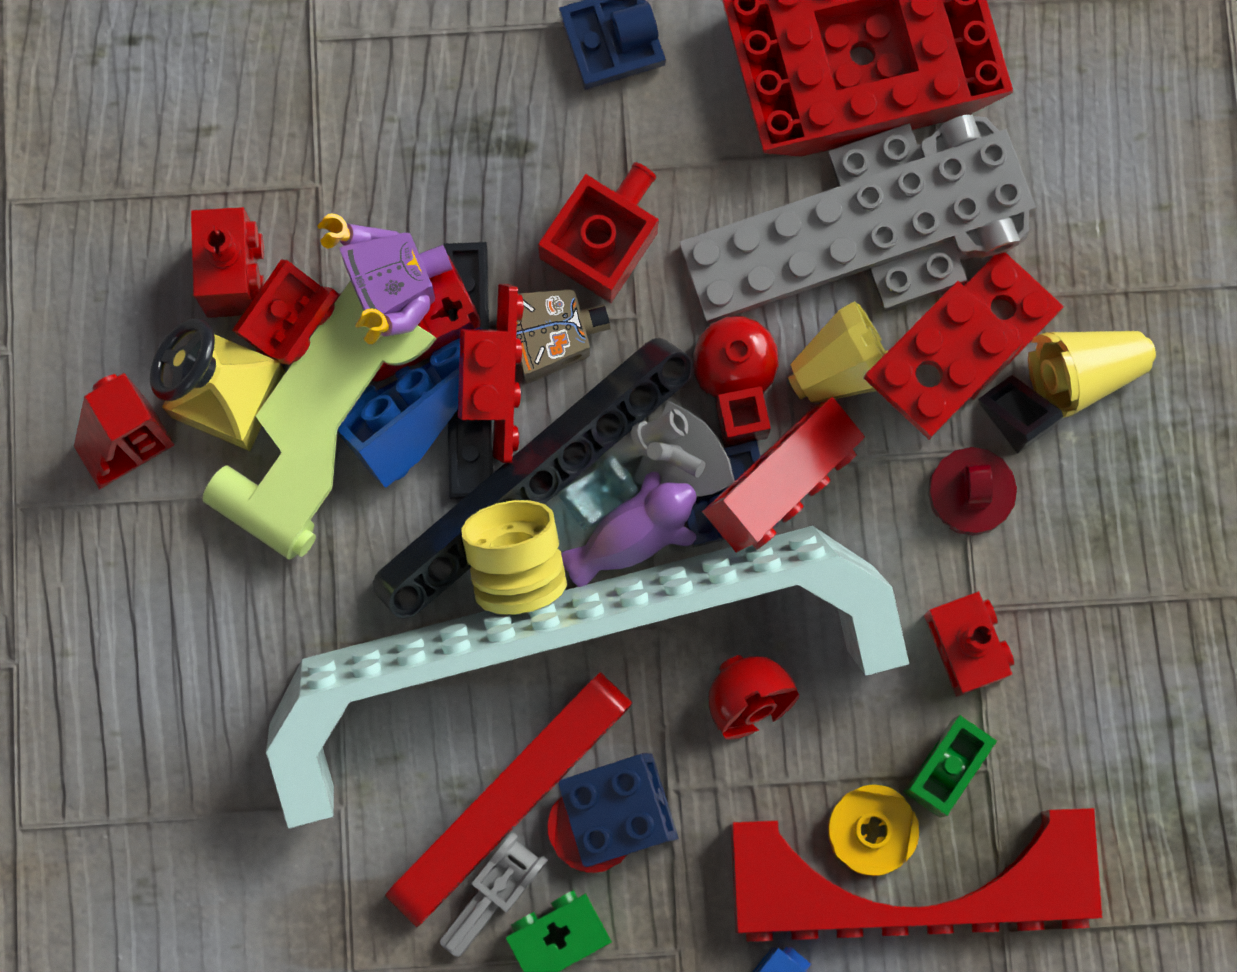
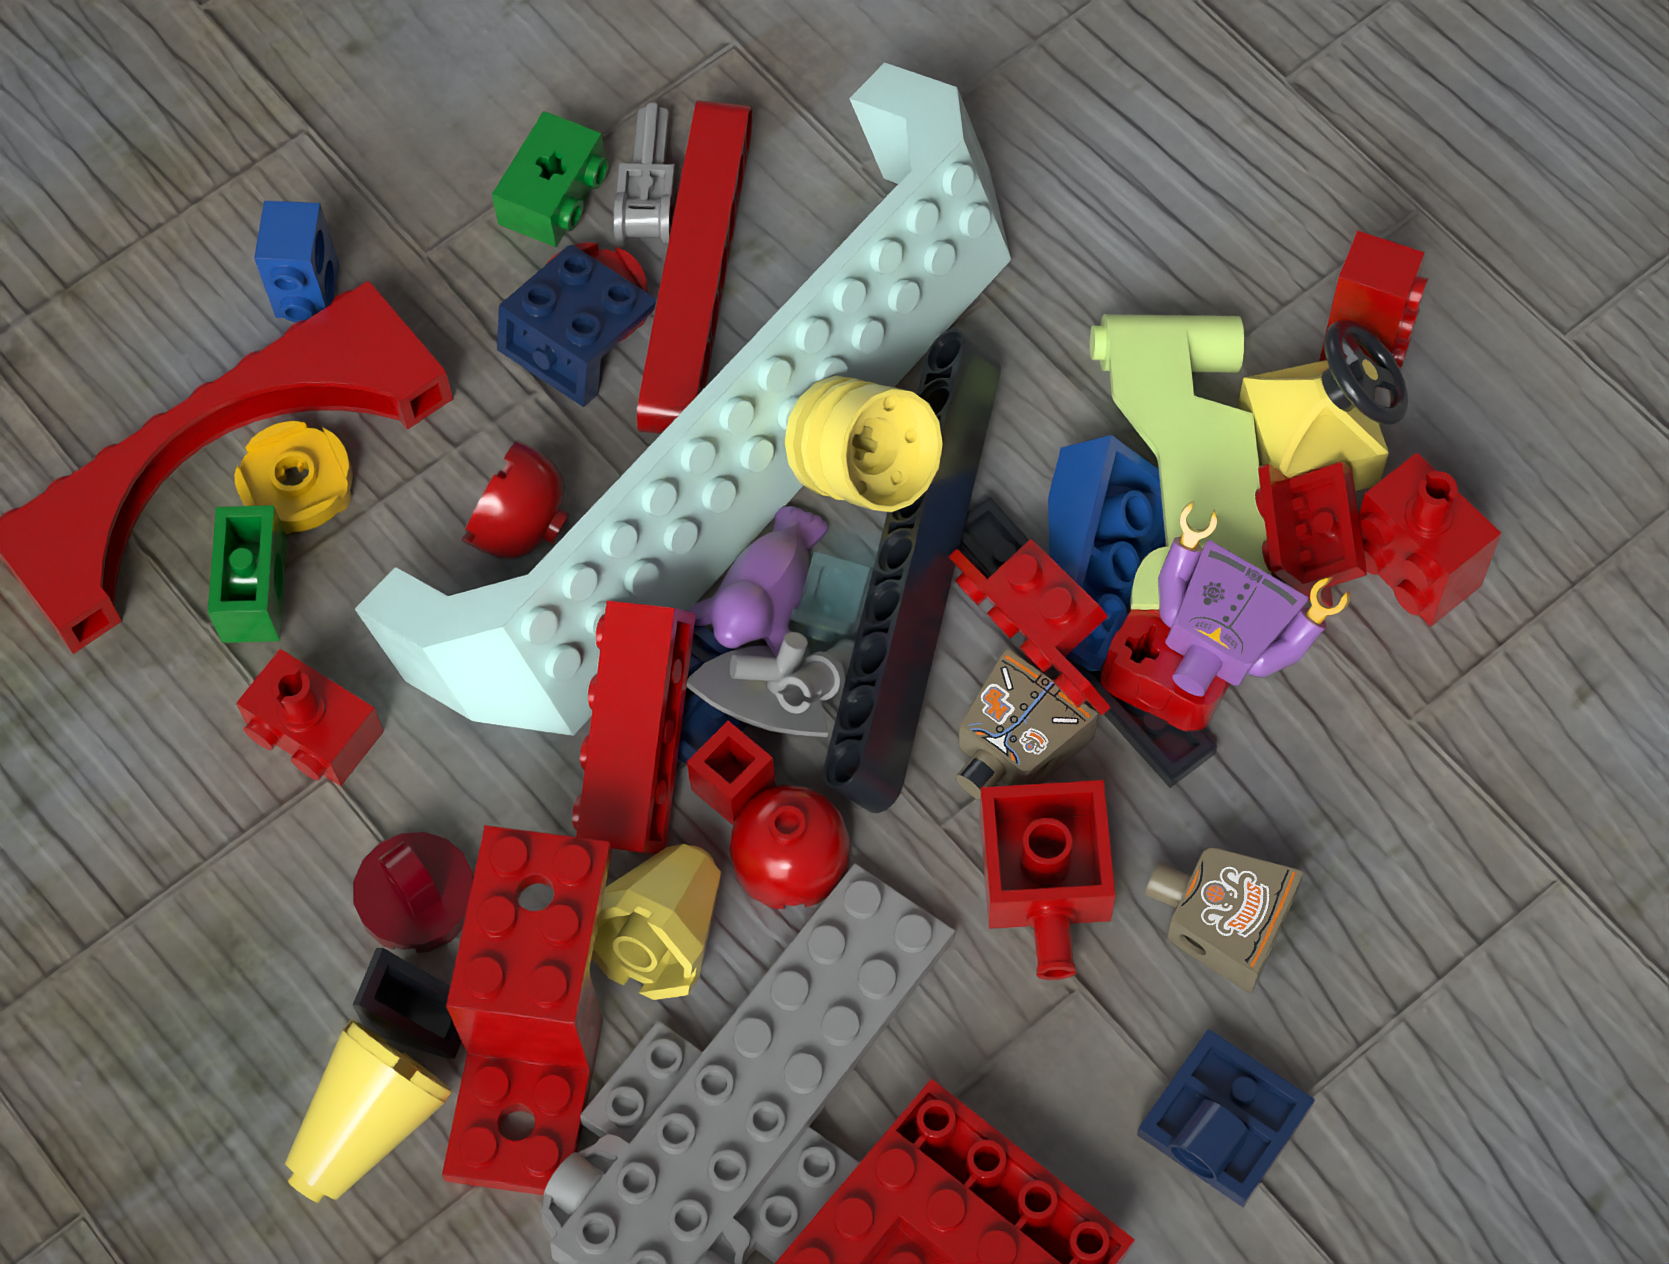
camera: 150 degrees right, 15 degrees down
none -> dark tan torso [1145,847,1304,994]

